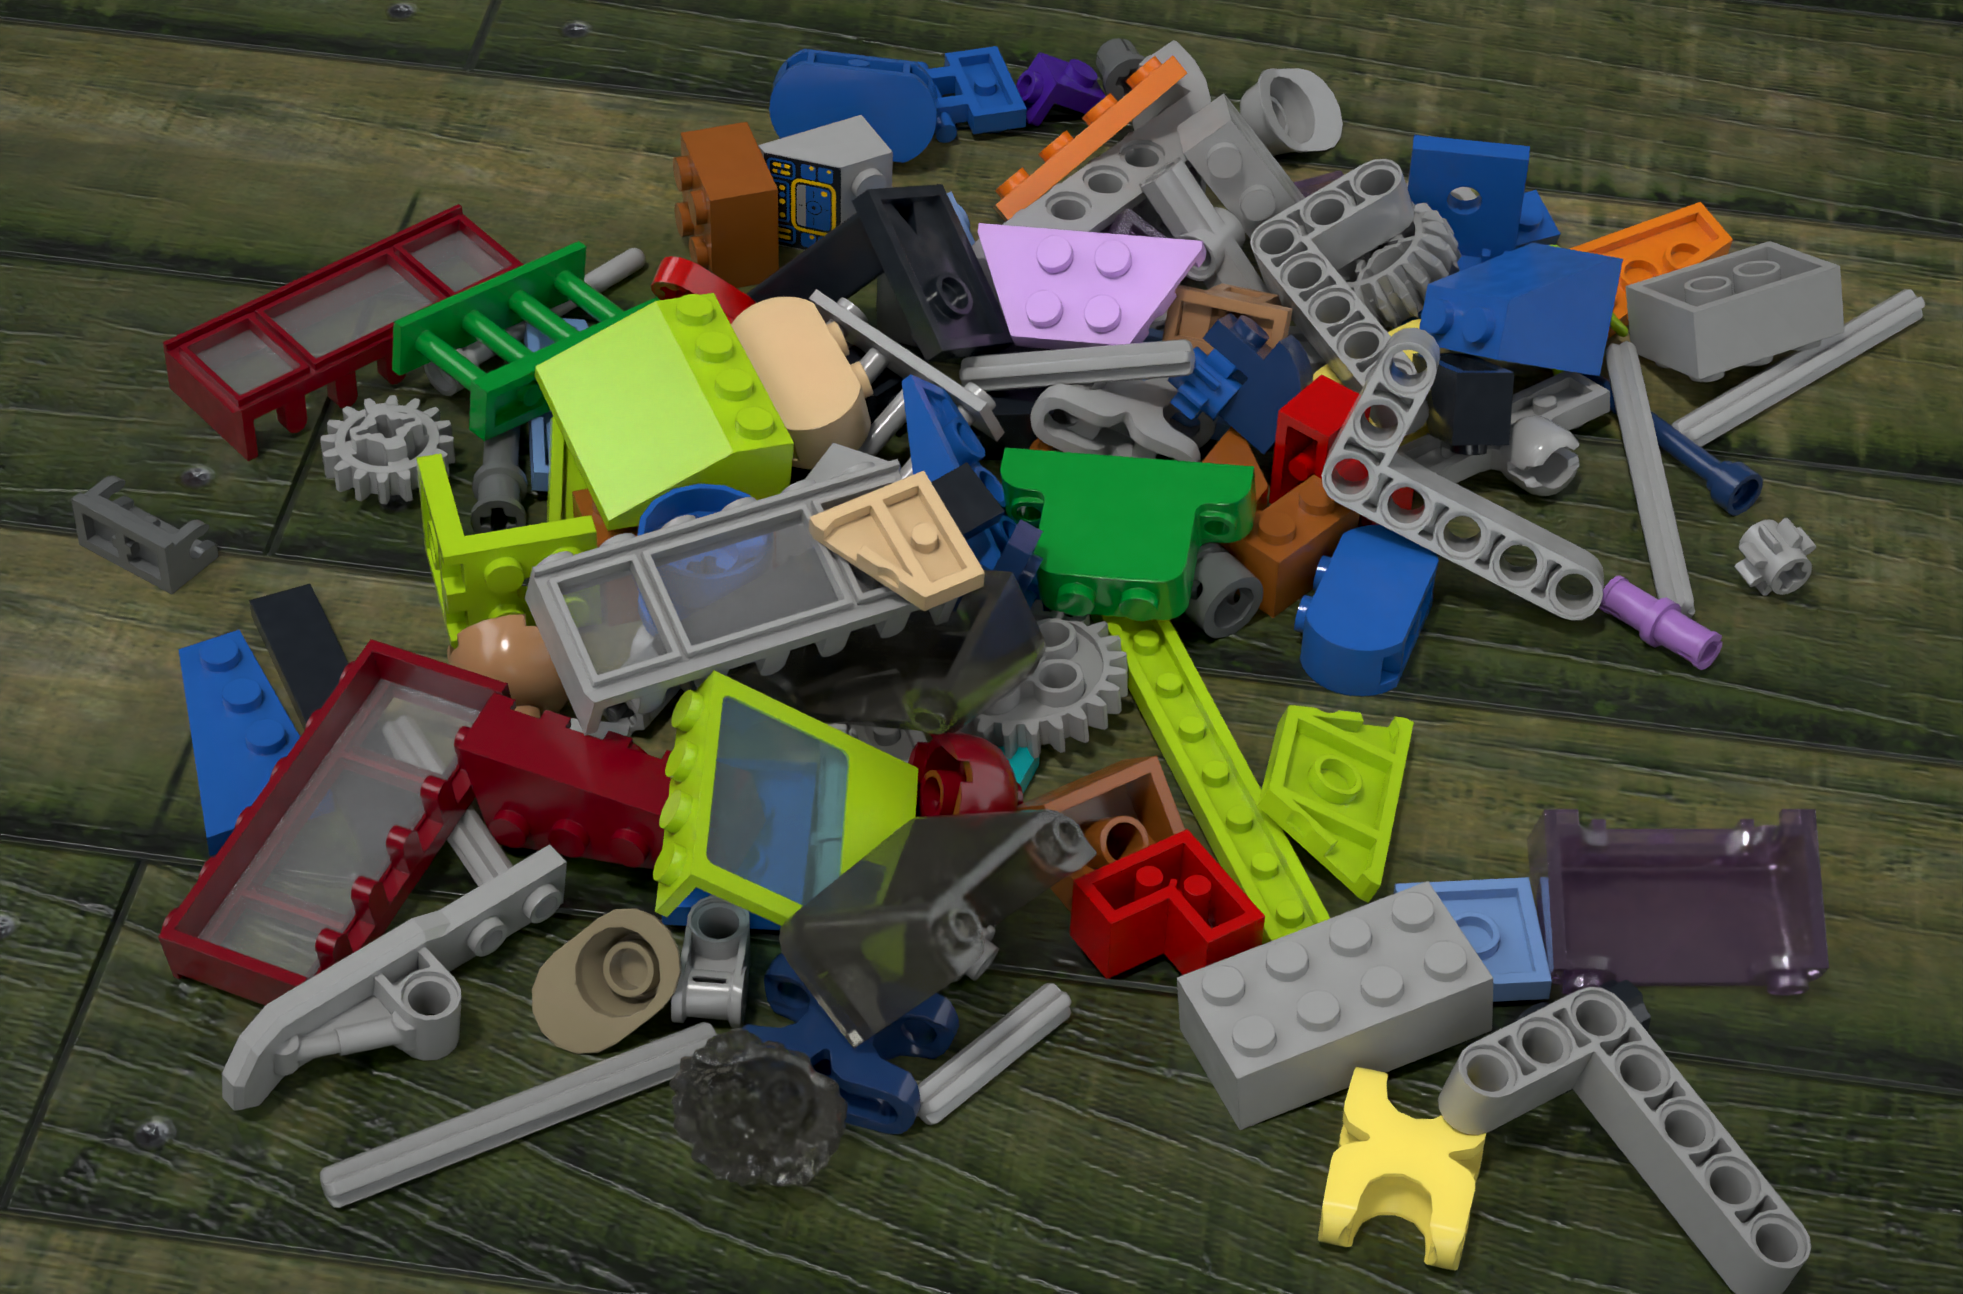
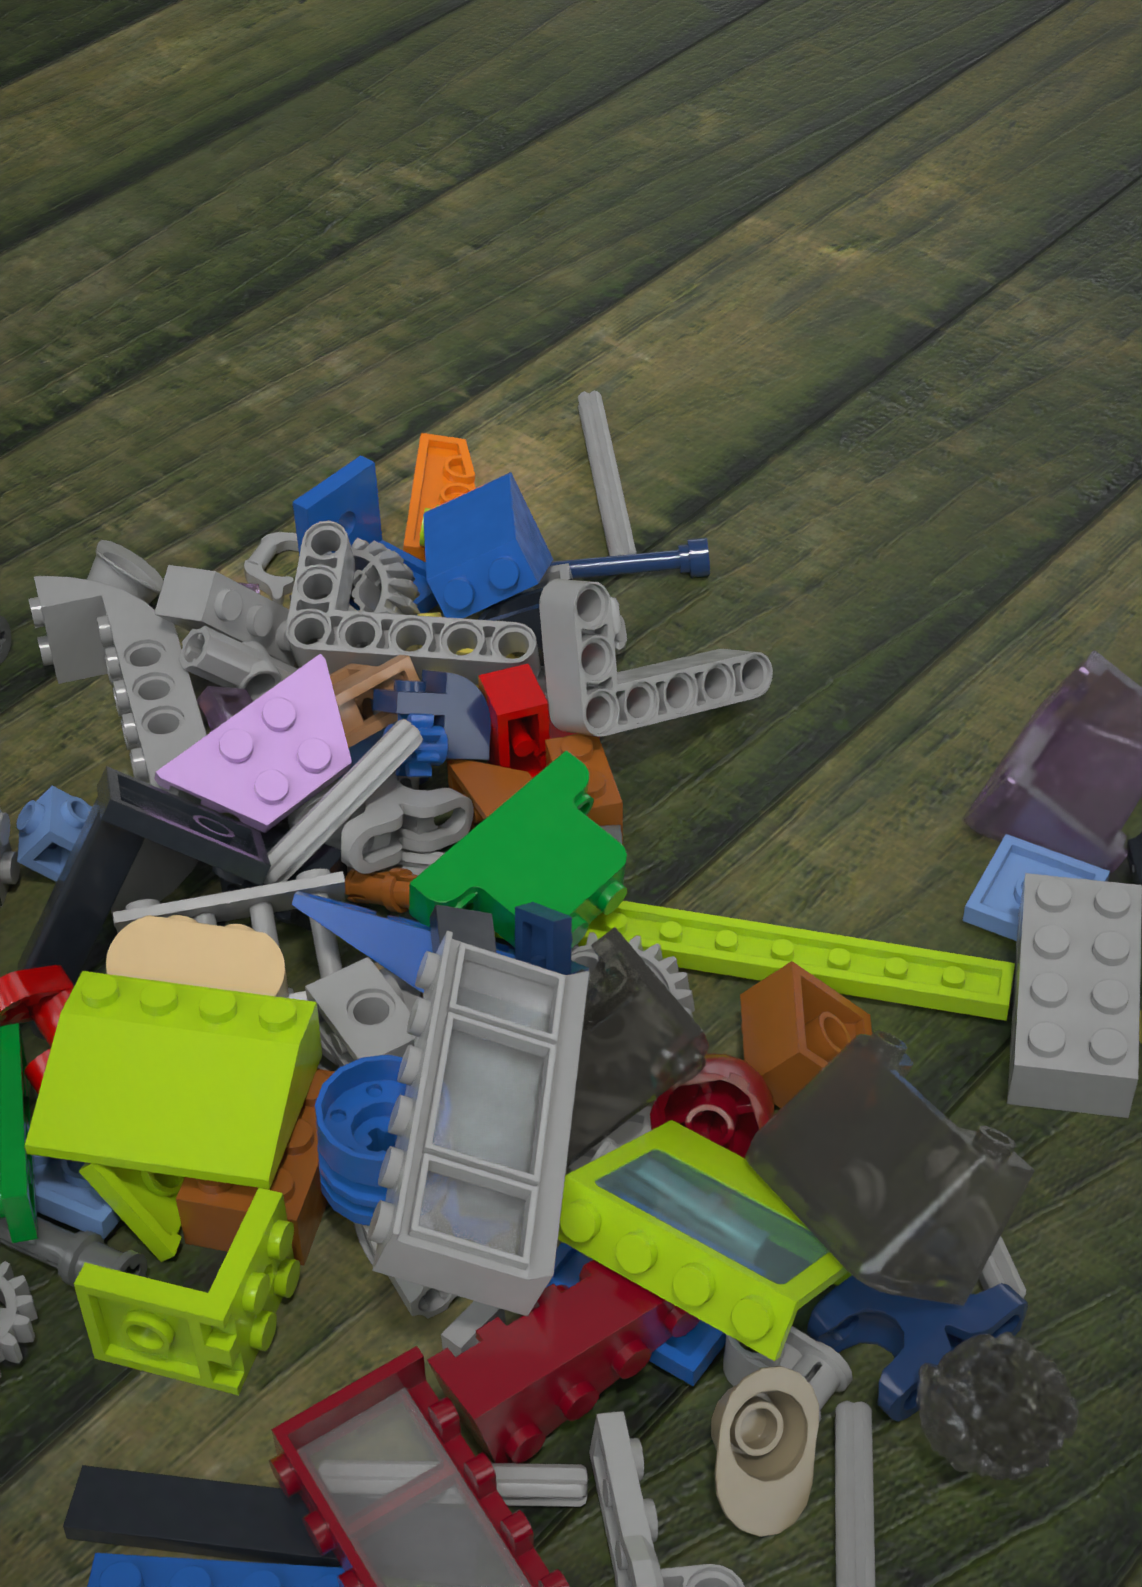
camera: 55 degrees left, 0 degrees up
medium nougat cylinder [447,614,569,719] -> none
tan wing [809,471,985,611] -> none
orange plate [993,56,1187,222] -> none
red brick [1070,829,1265,979] -> none
lime wing [1258,705,1414,903] -> none
blue brick [1294,525,1439,696] -> none
medium lavender pin [1599,575,1723,670] -> none
light grey axle [1604,341,1695,618] -> none
light grey brick [1625,241,1845,382] -> none
light grey gear [1735,518,1817,596] -> none

